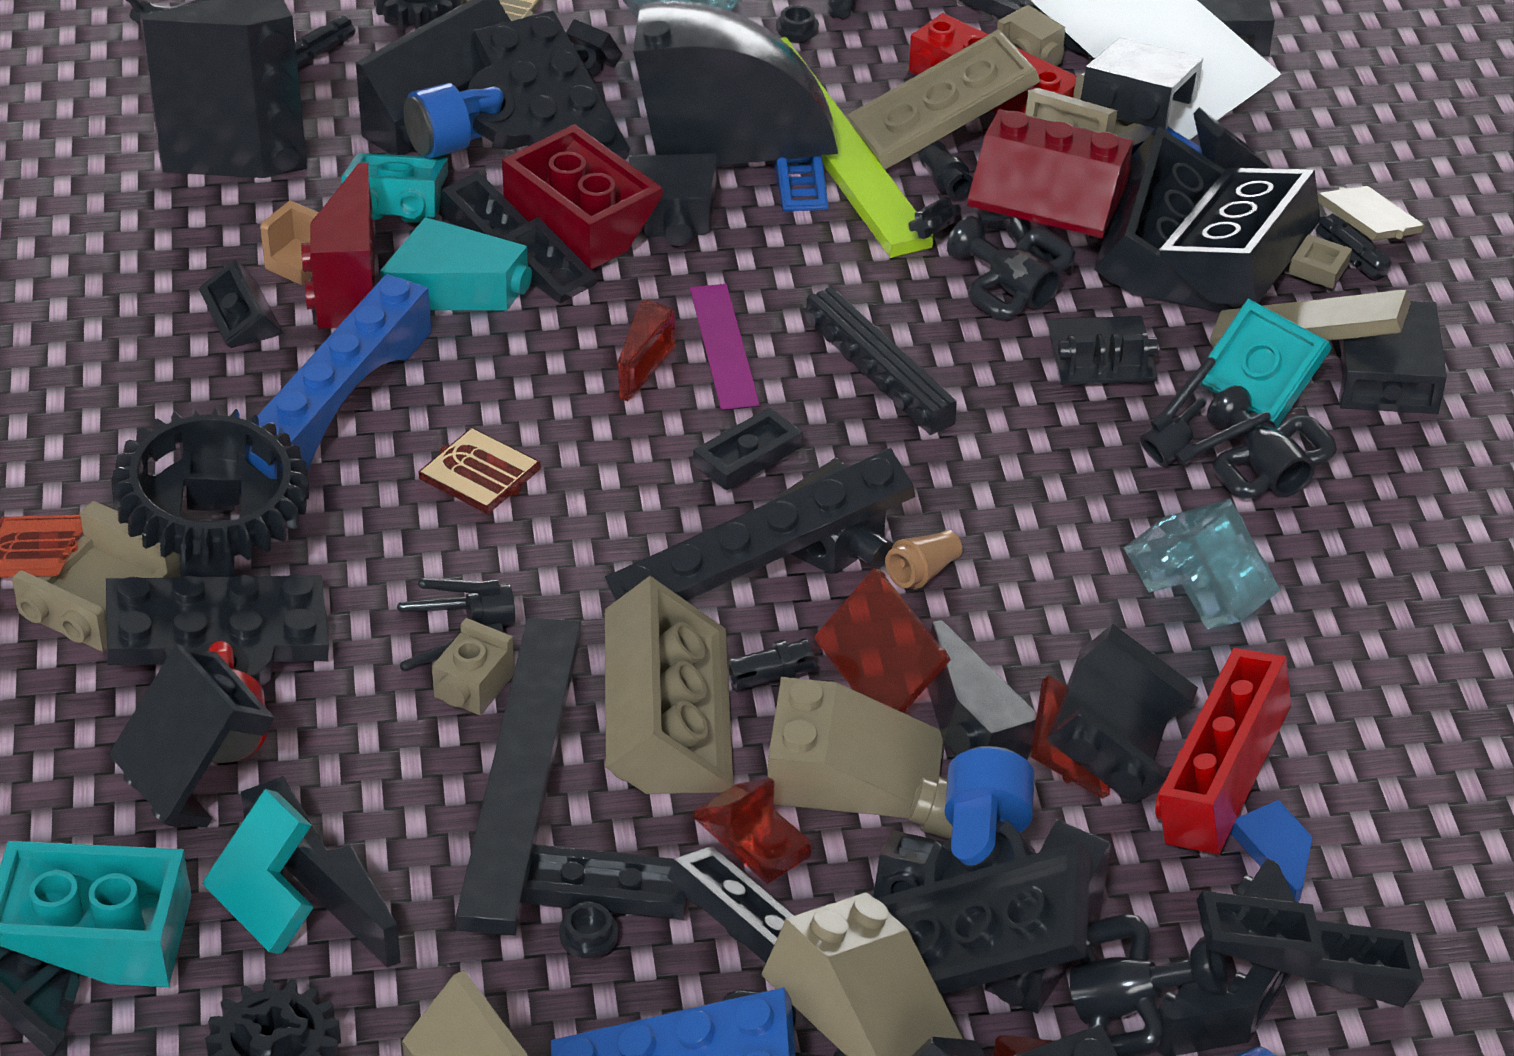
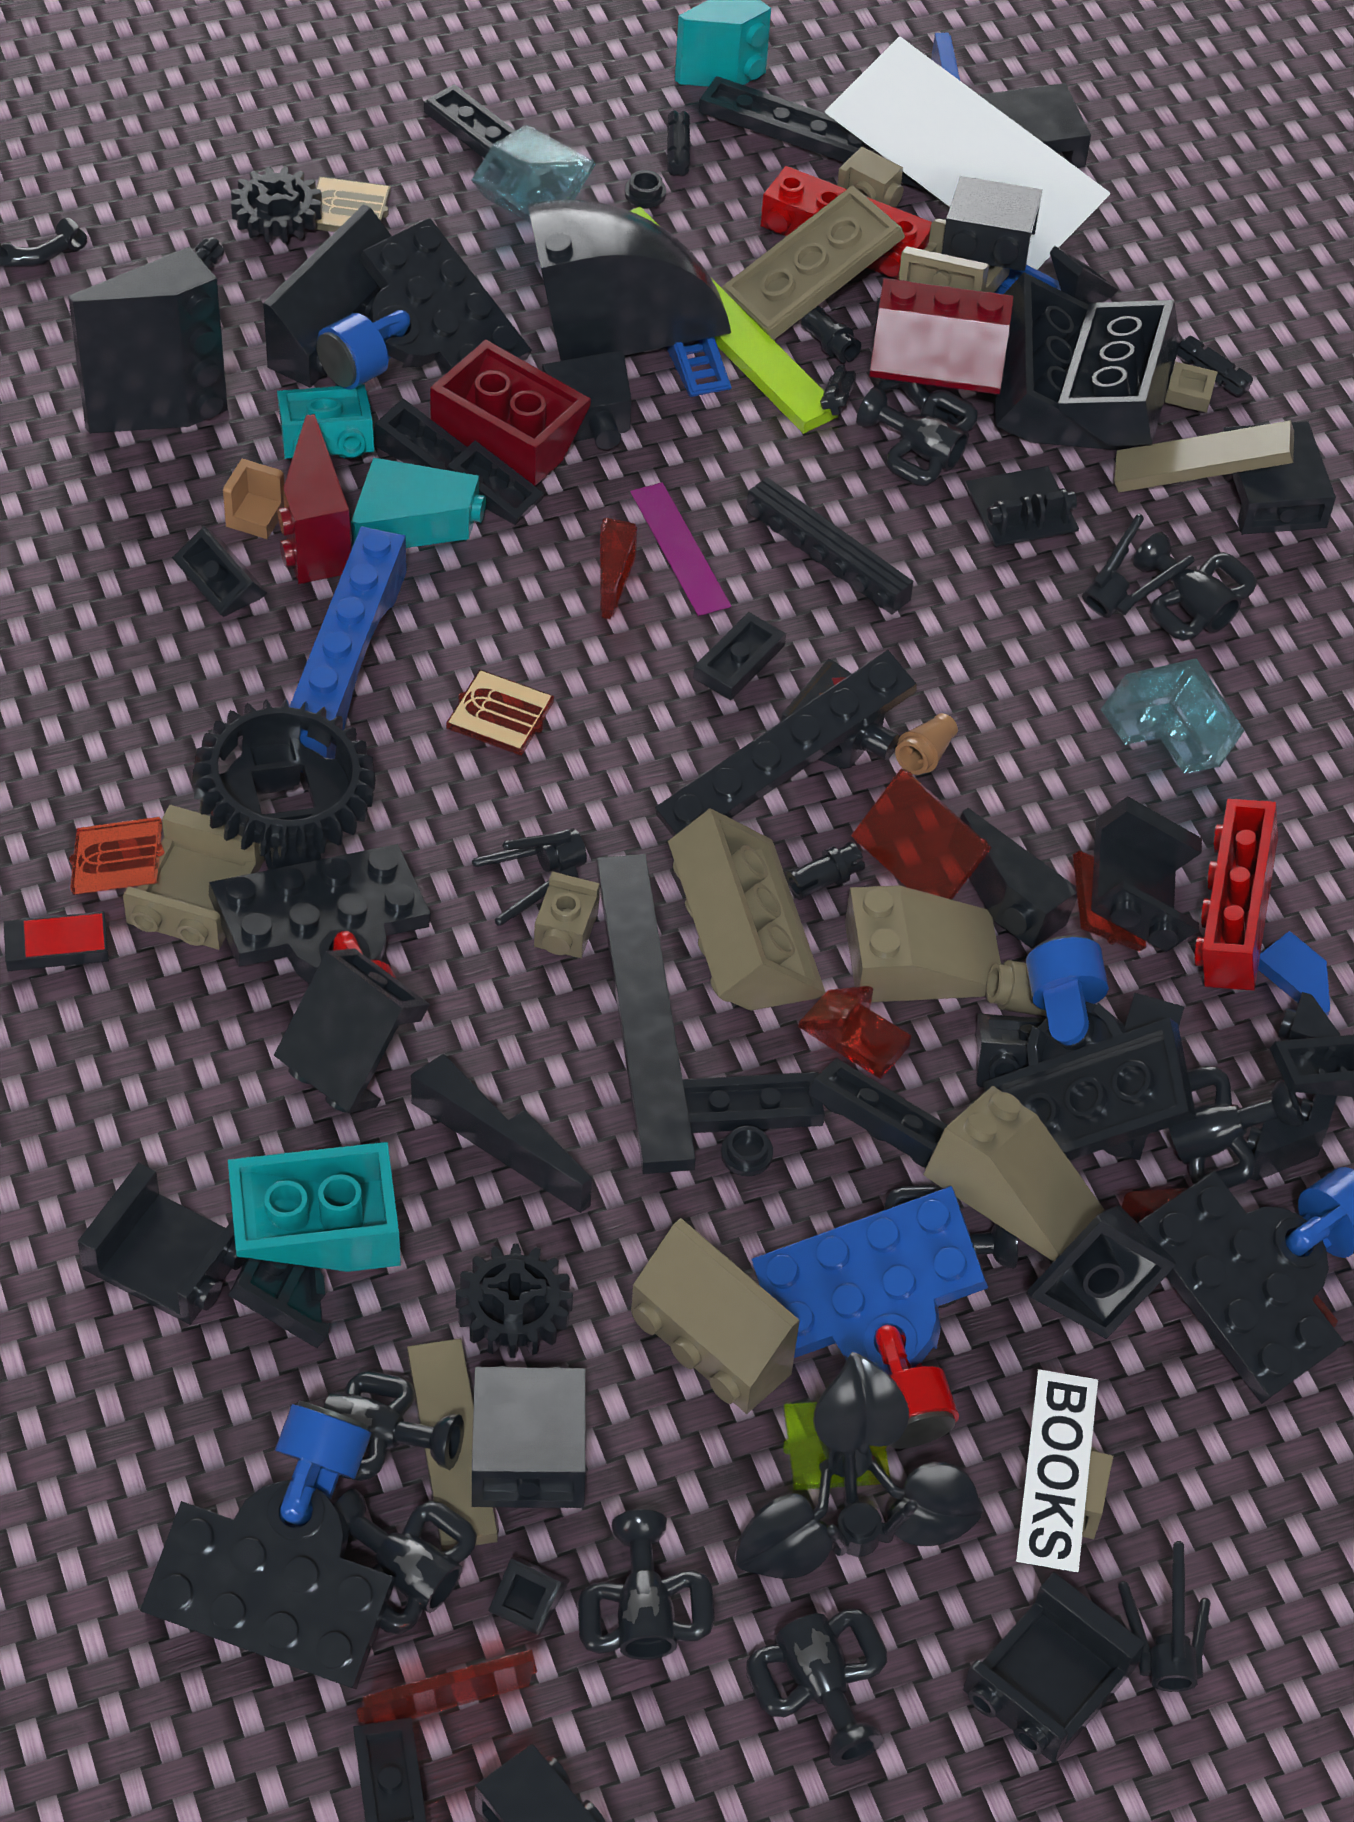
camera: 15 degrees left, 10 degrees up
teal tile [202,789,314,955] -> none
black tile [566,19,623,78] -> none
teal tile [1200,299,1332,428] -> none
piece [1318,186,1425,241] -> none

